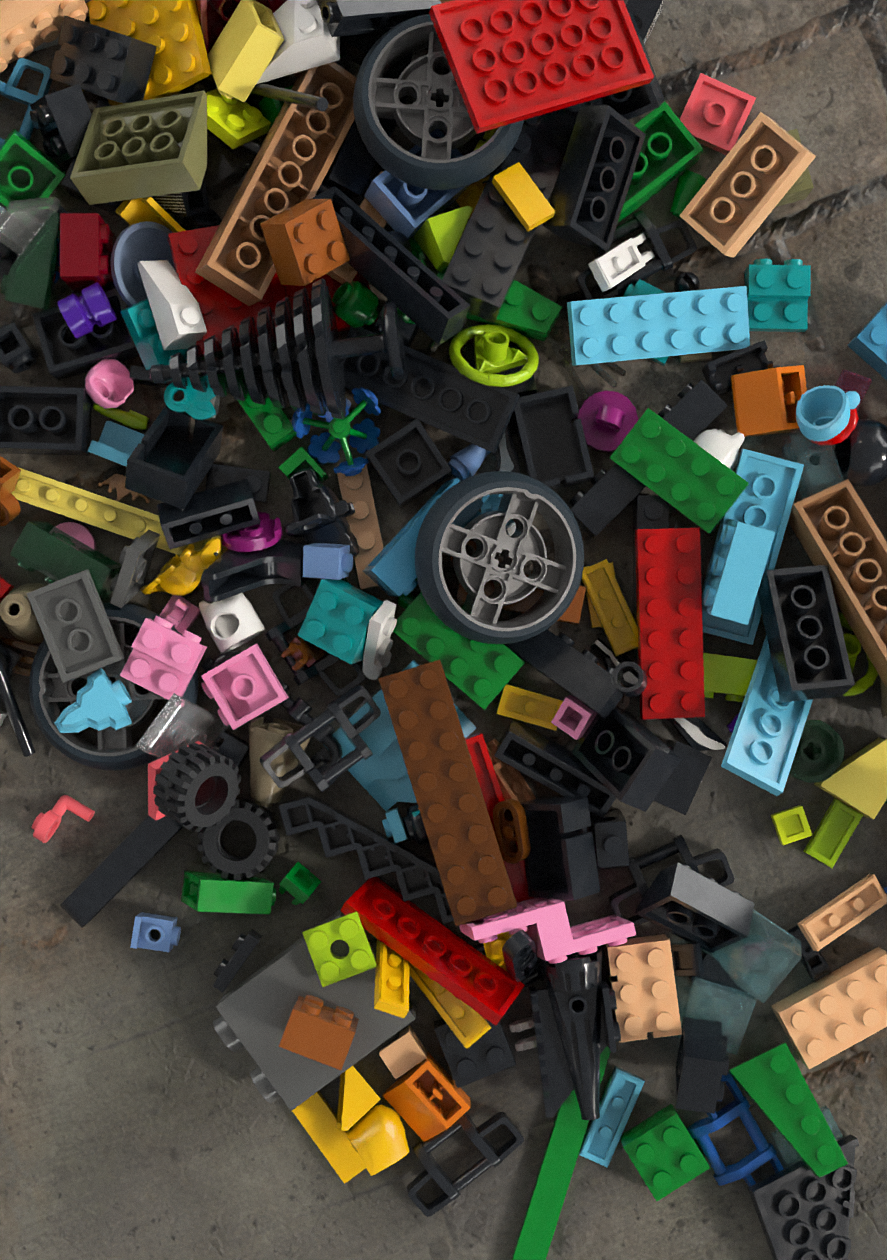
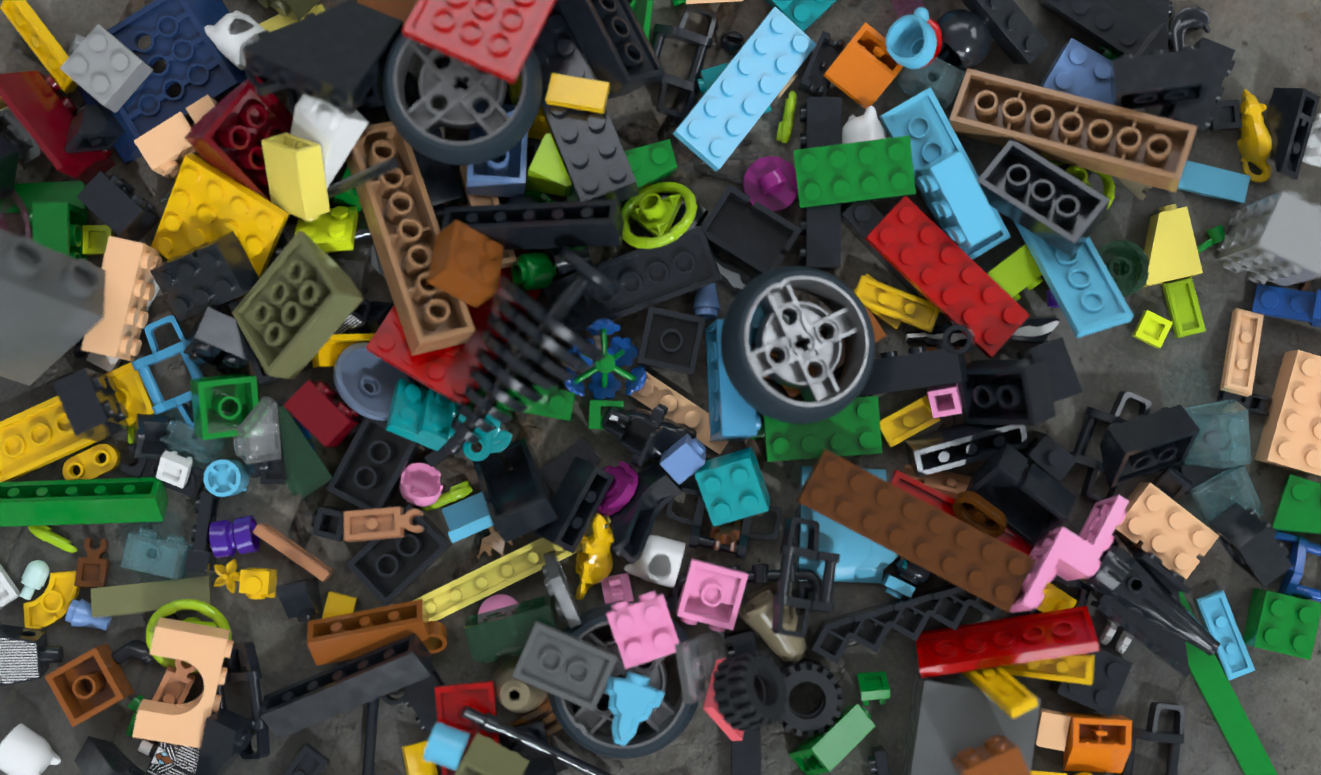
camera: 50 degrees left, 0 degrees up
dark purple wheel [57,282,117,339] -> none
white slope [137,260,207,350] -> none
lime piece [302,911,377,987] -> none
white hinge [362,600,397,680] -> none
black beam [502,930,538,983] -> none
white hinge [588,233,655,292] -> none
none -> nougat plate [344,507,424,542]
none -> lime piece [776,90,797,144]

